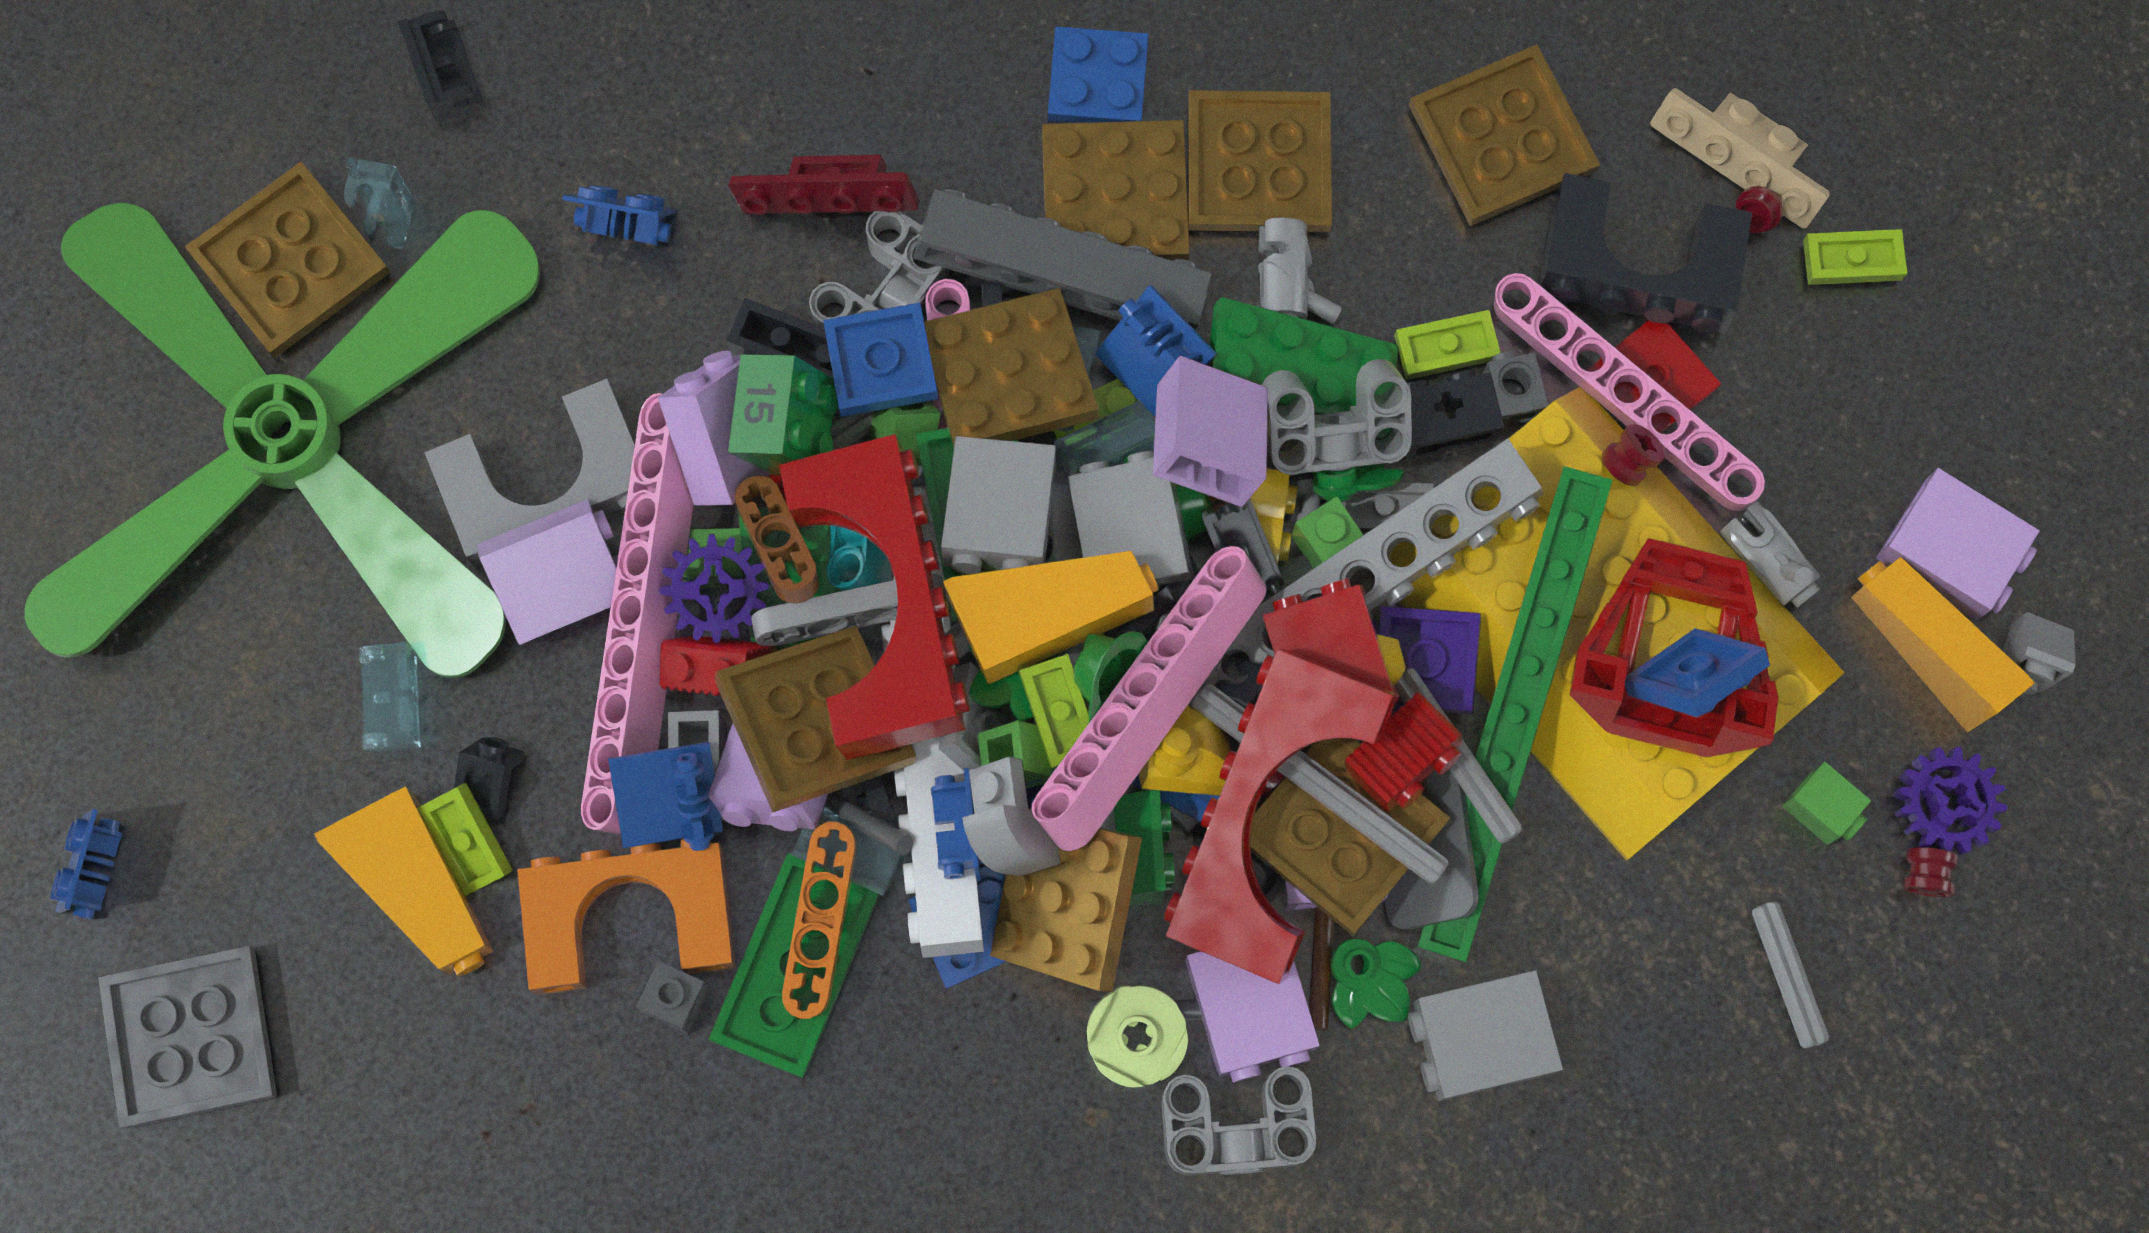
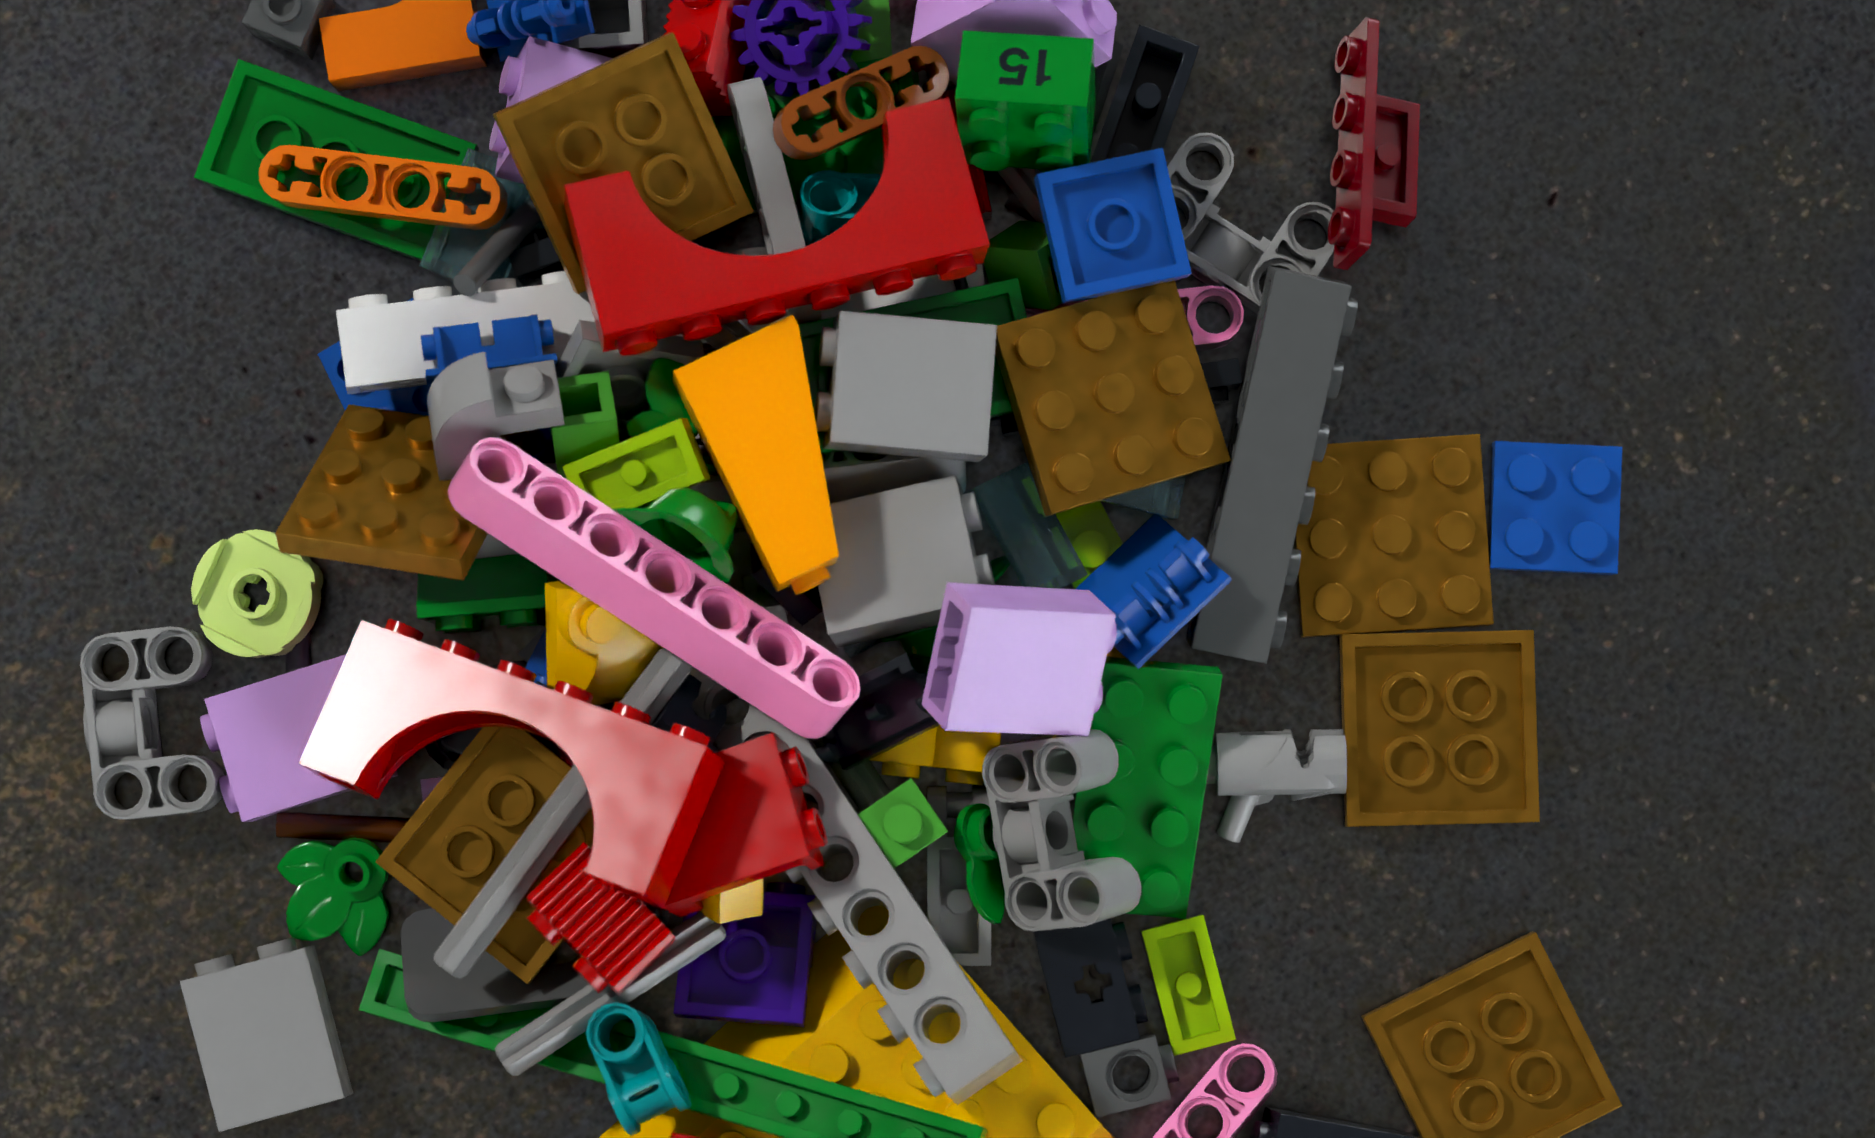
camera: 90 degrees right, 10 degrees up
none -> teal piece [586,1002,691,1136]

